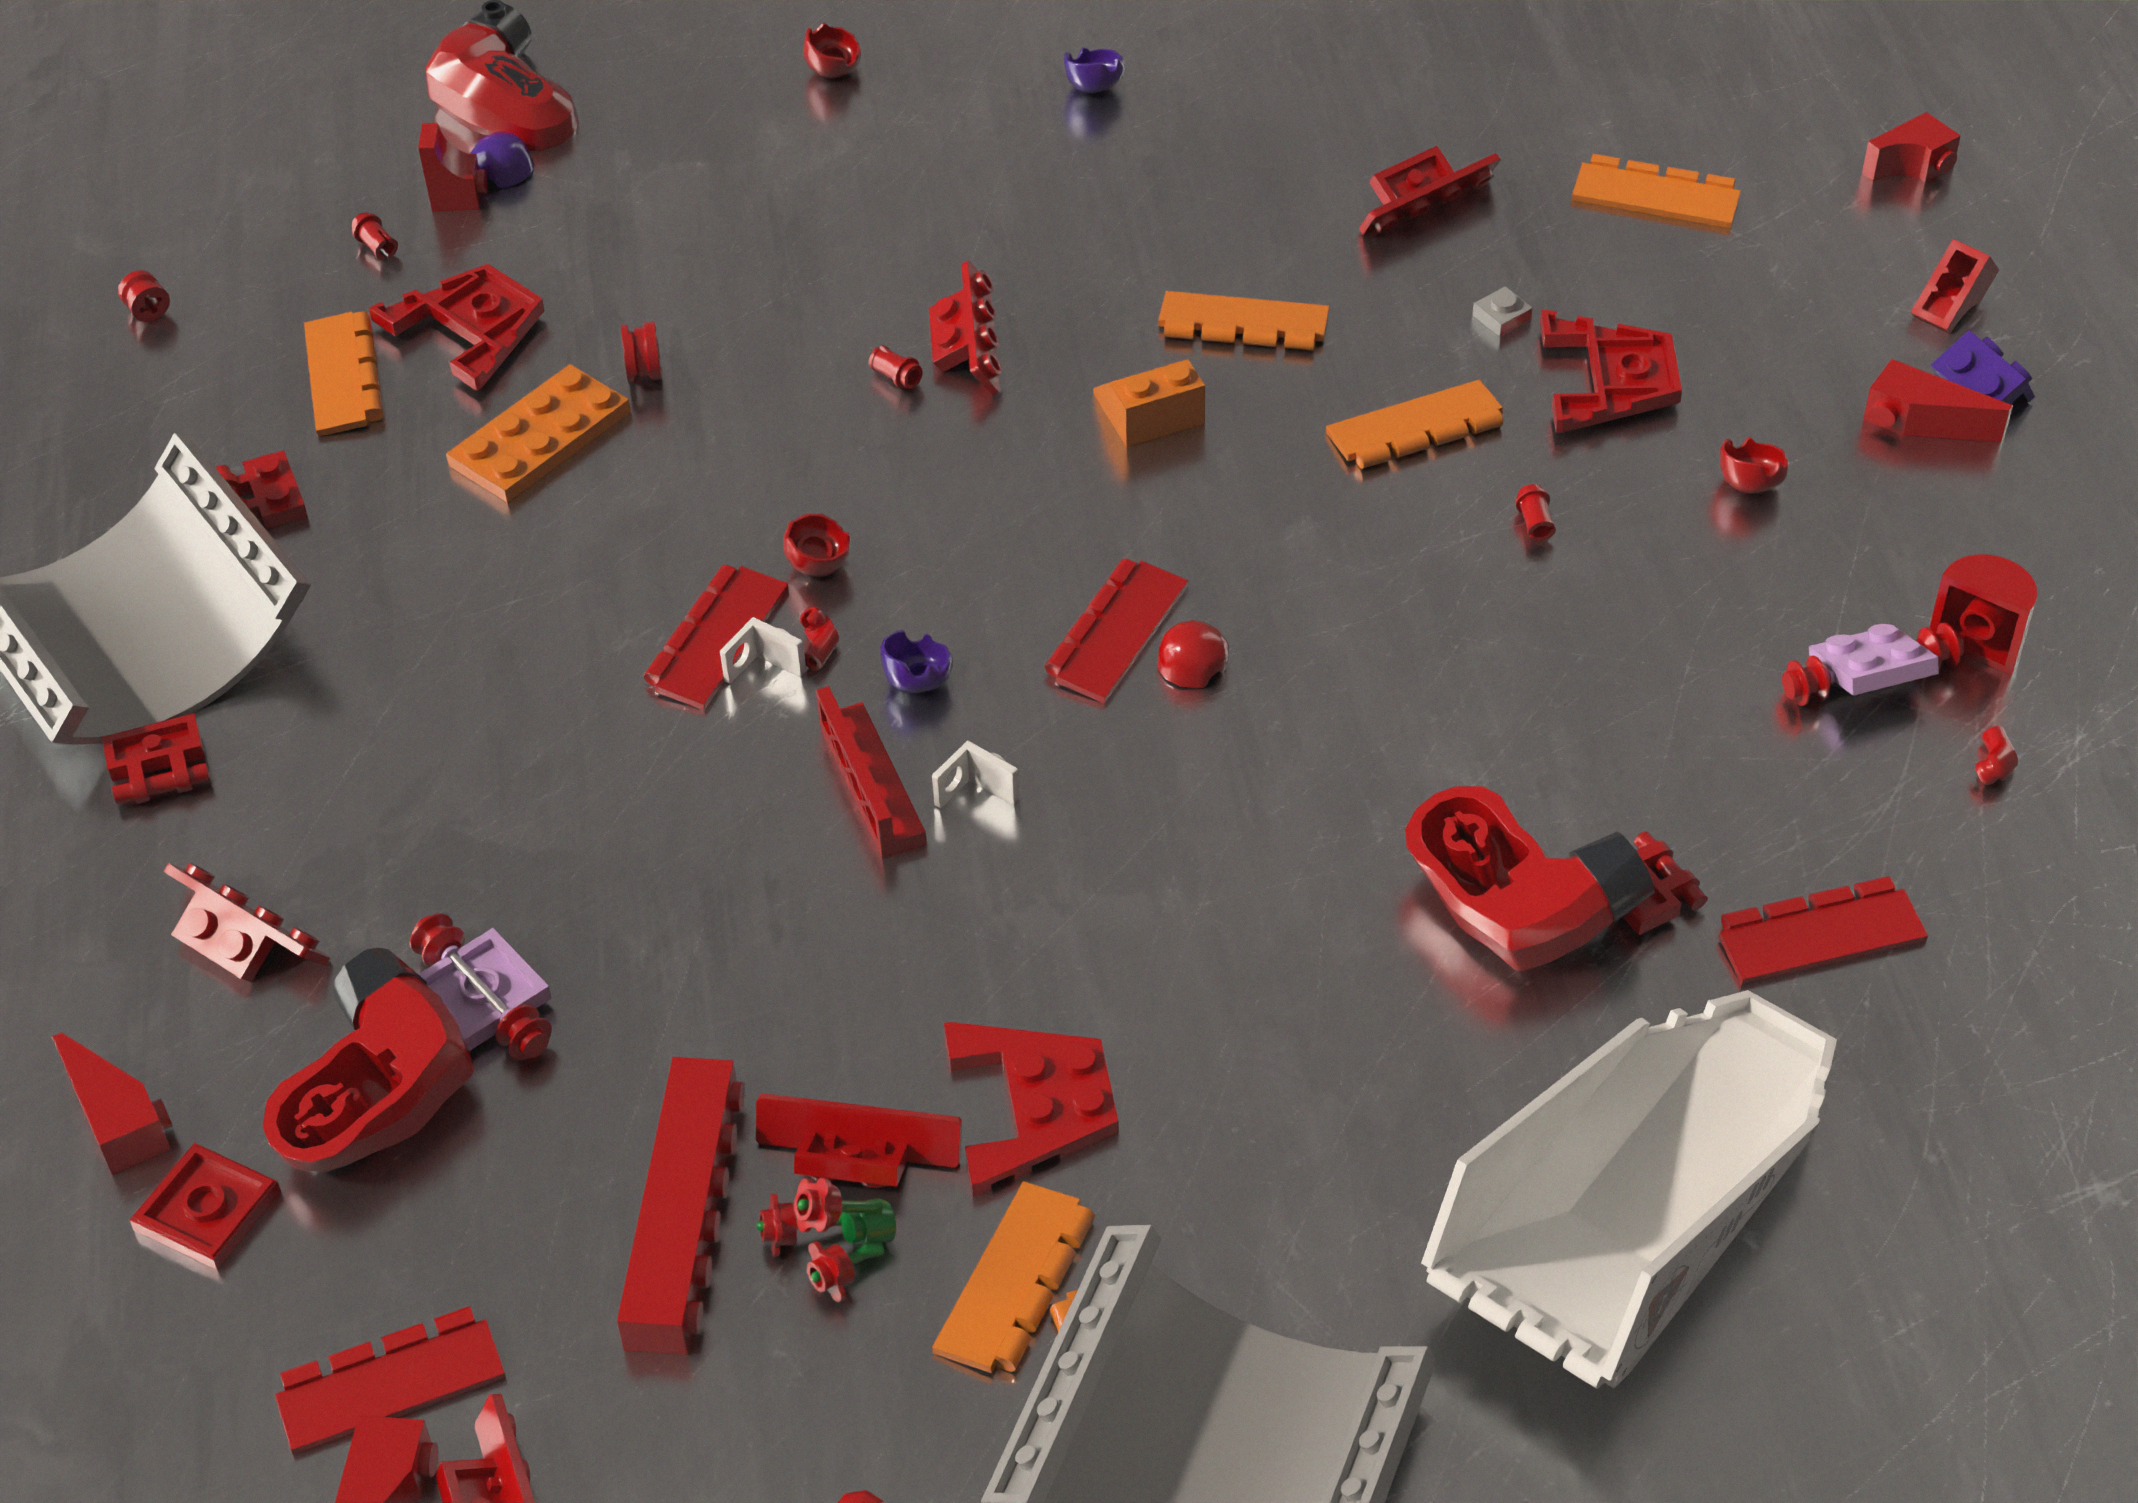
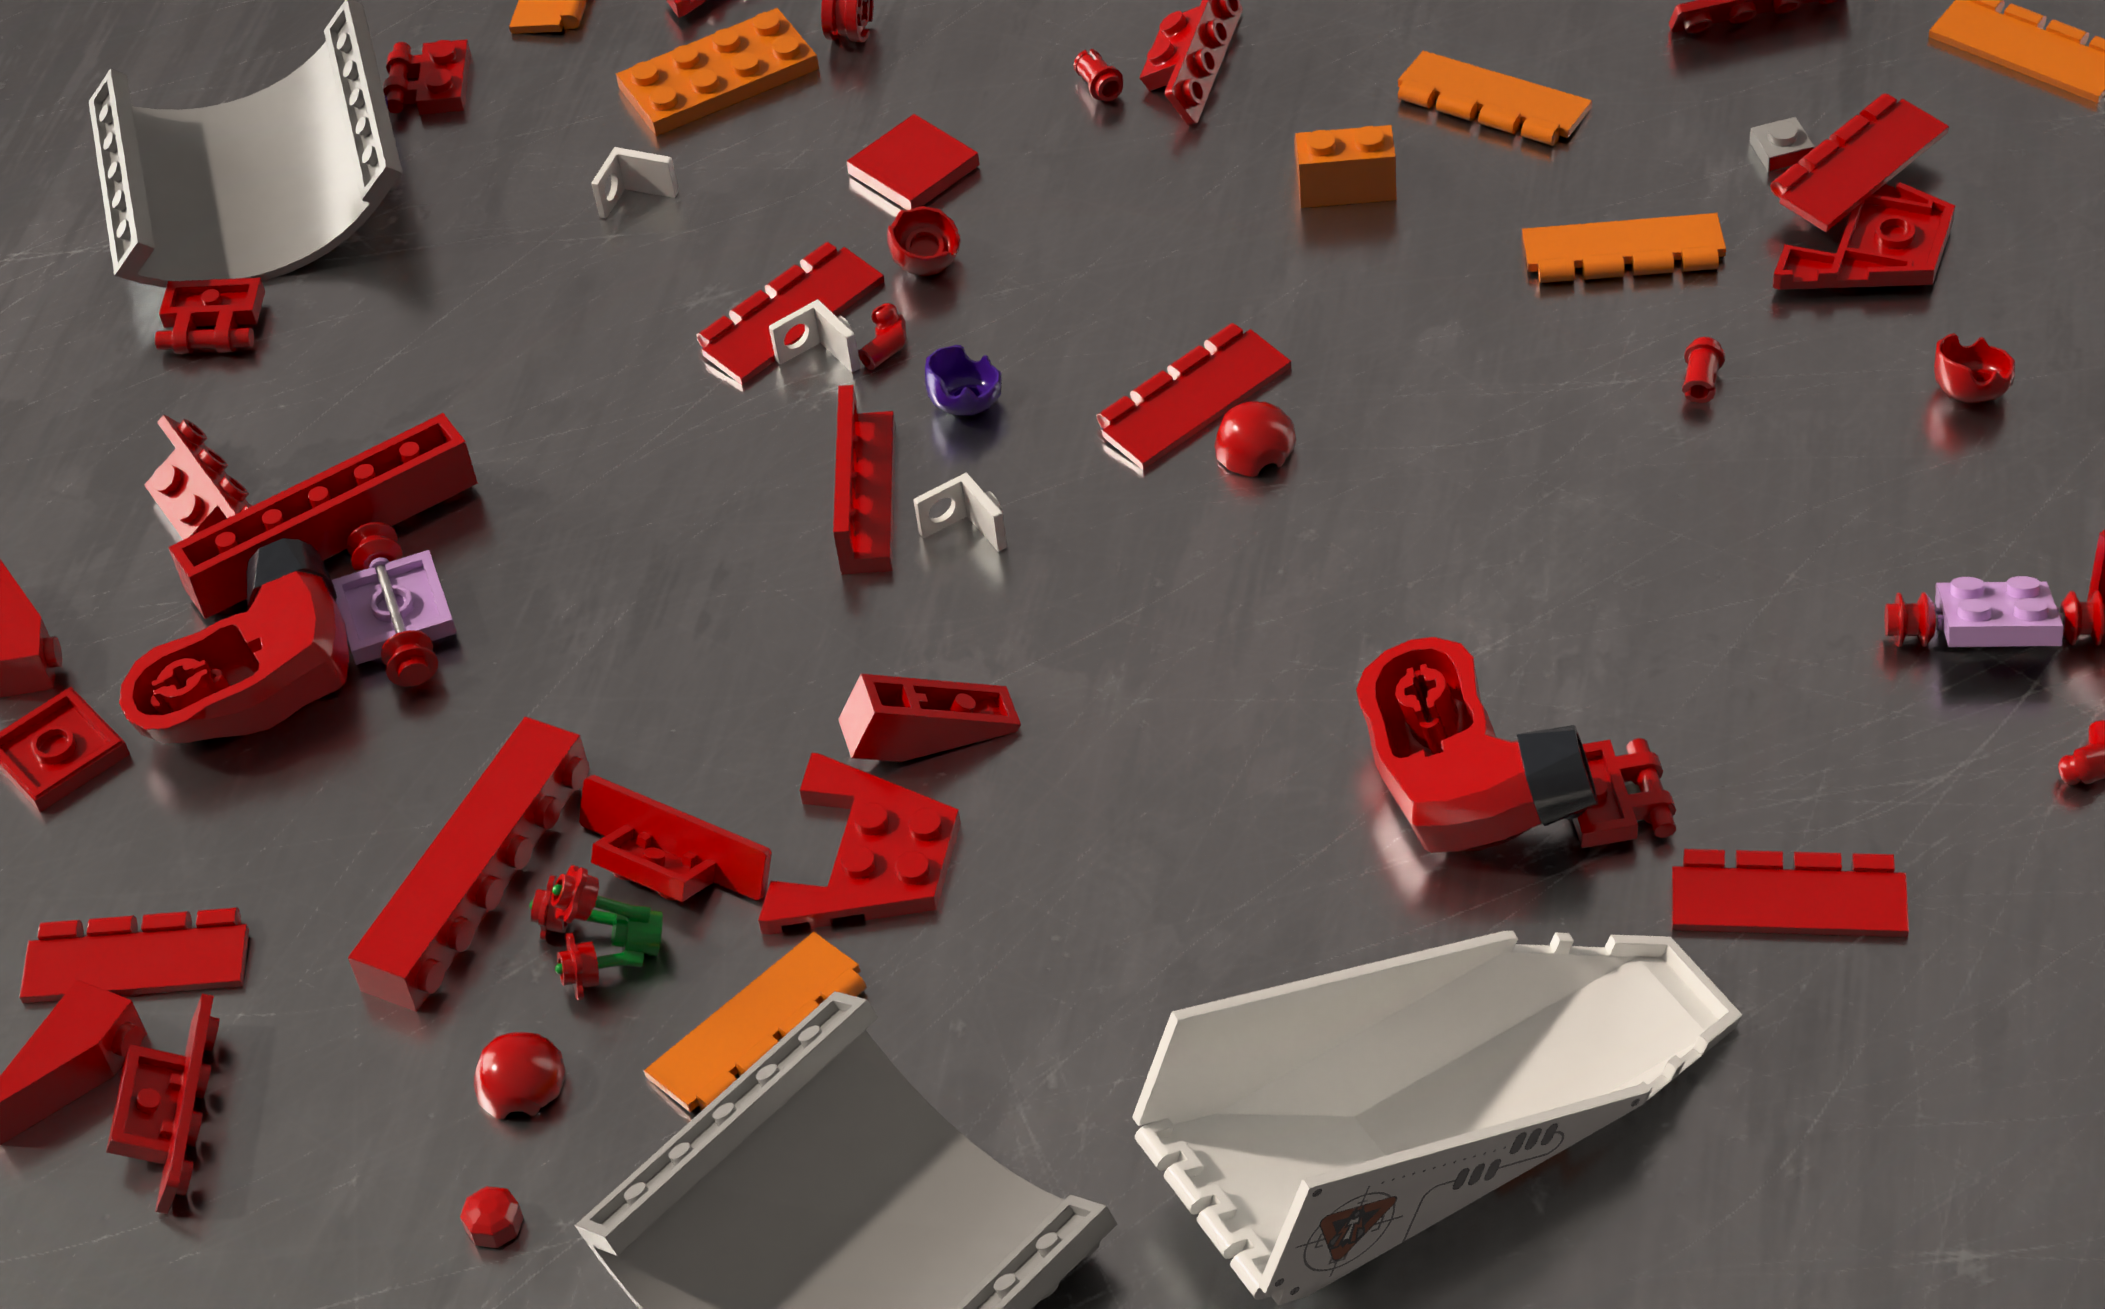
camera: 25 degrees right, 0 degrees up
none -> red brick [168,413,478,619]
none -> red hair [474,1032,566,1120]
none -> white bracket [592,147,679,219]
none -> red slope [838,674,1021,762]
none -> red tile [847,114,980,210]
none -> red windscreen [1770,93,1949,232]

